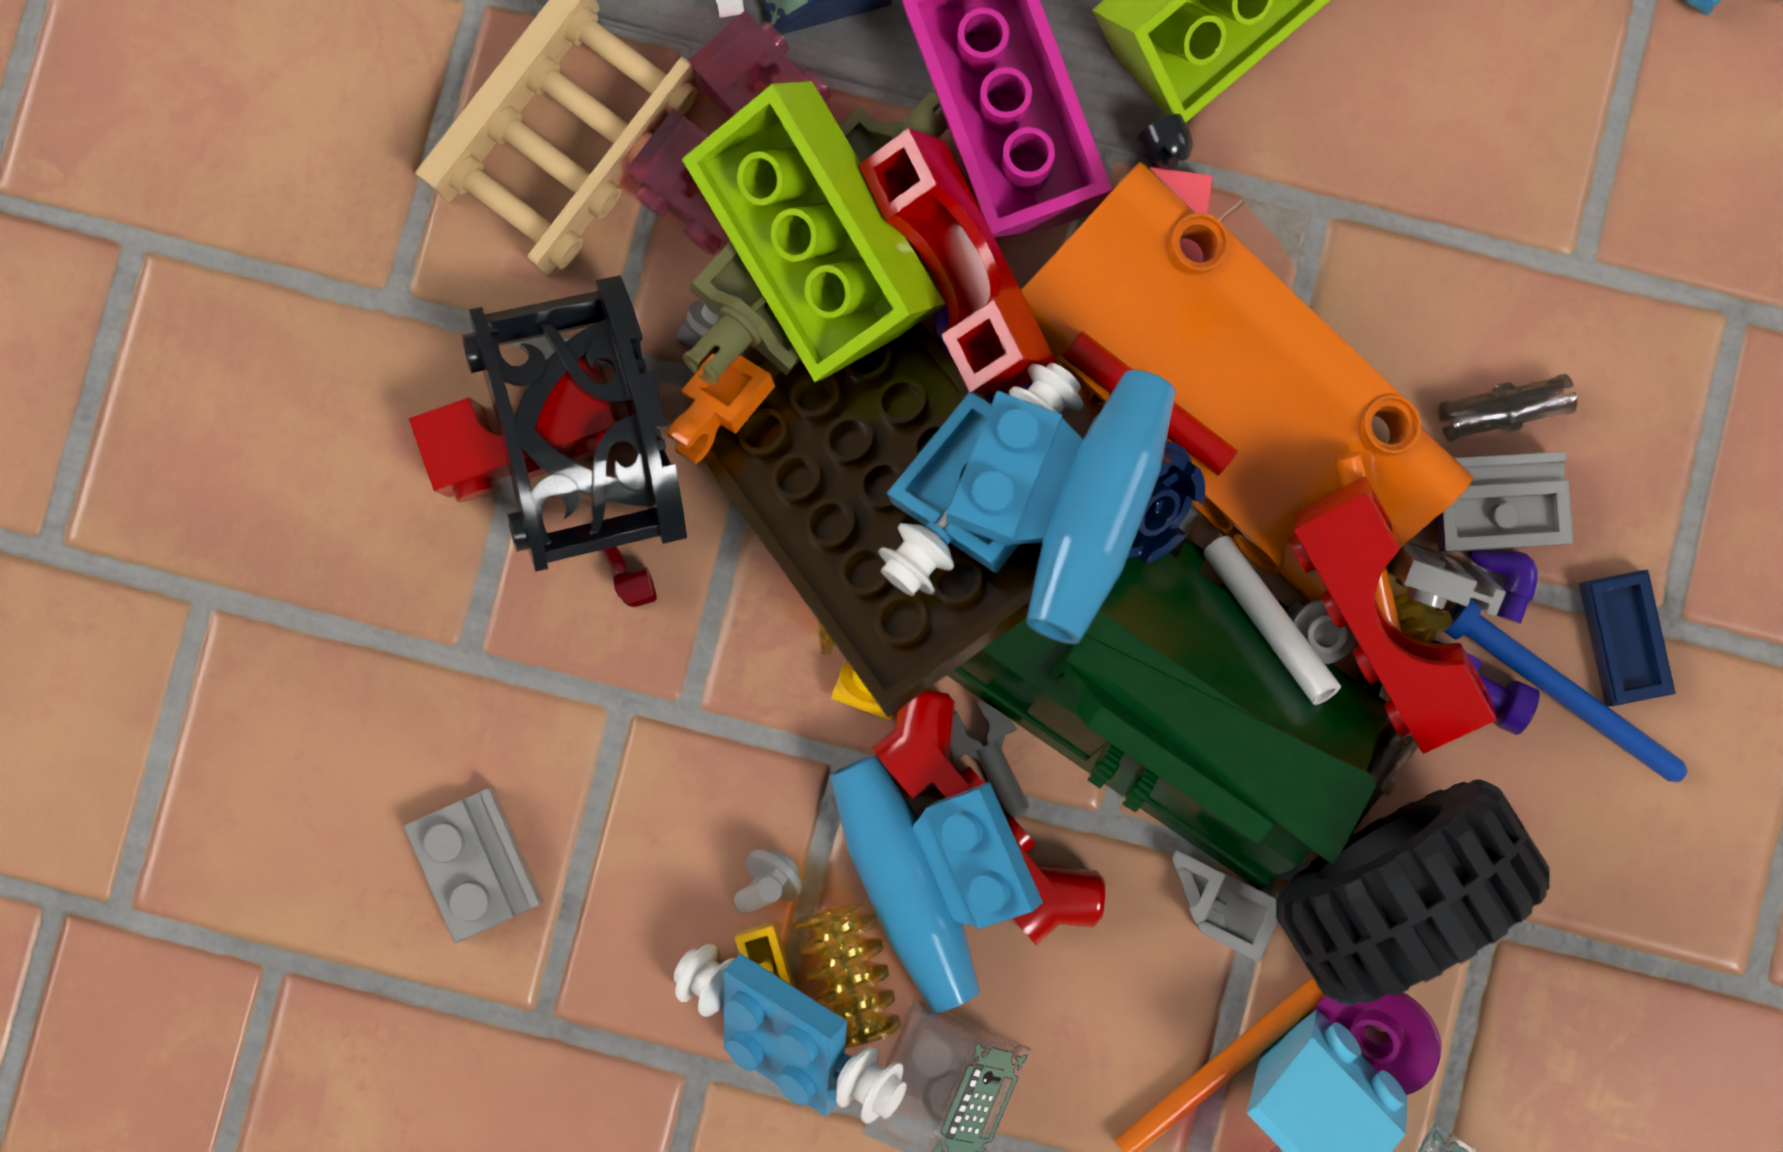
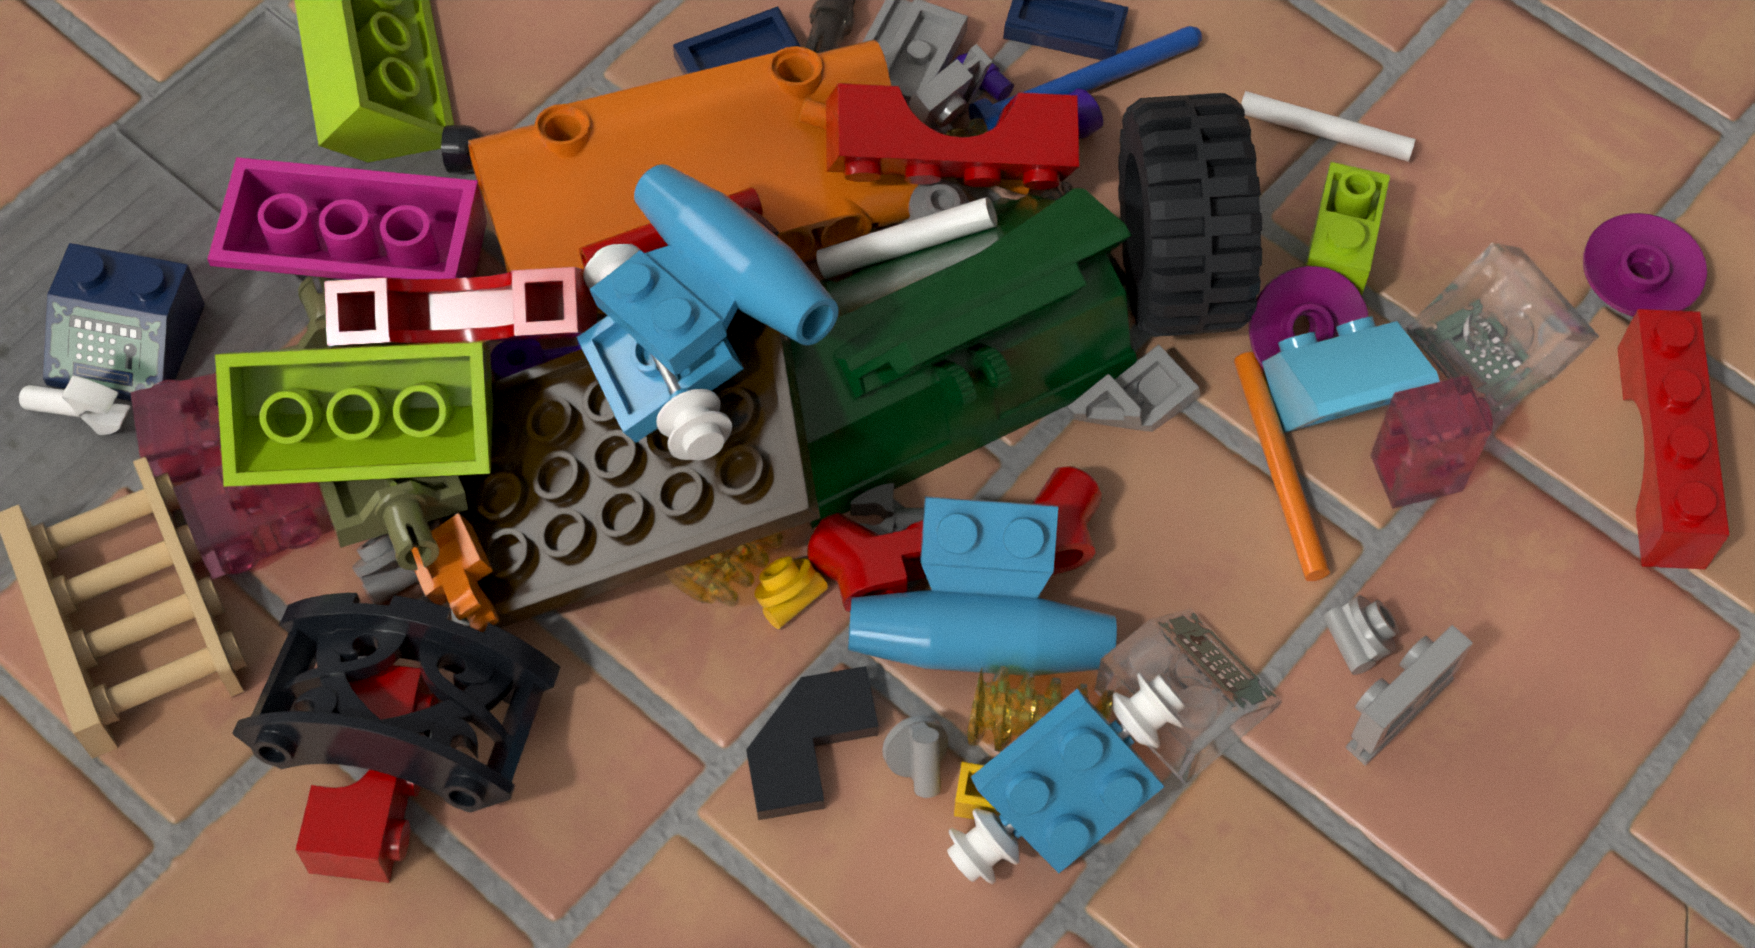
camera: 65 degrees left, 25 degrees down
dark red hand [601,546,657,607] -> none
none -> dark blue tile [673,6,801,75]
none -> black tile [746,666,879,820]
none -> white bar [1241,91,1416,162]
none -> lime slope [1304,162,1390,296]

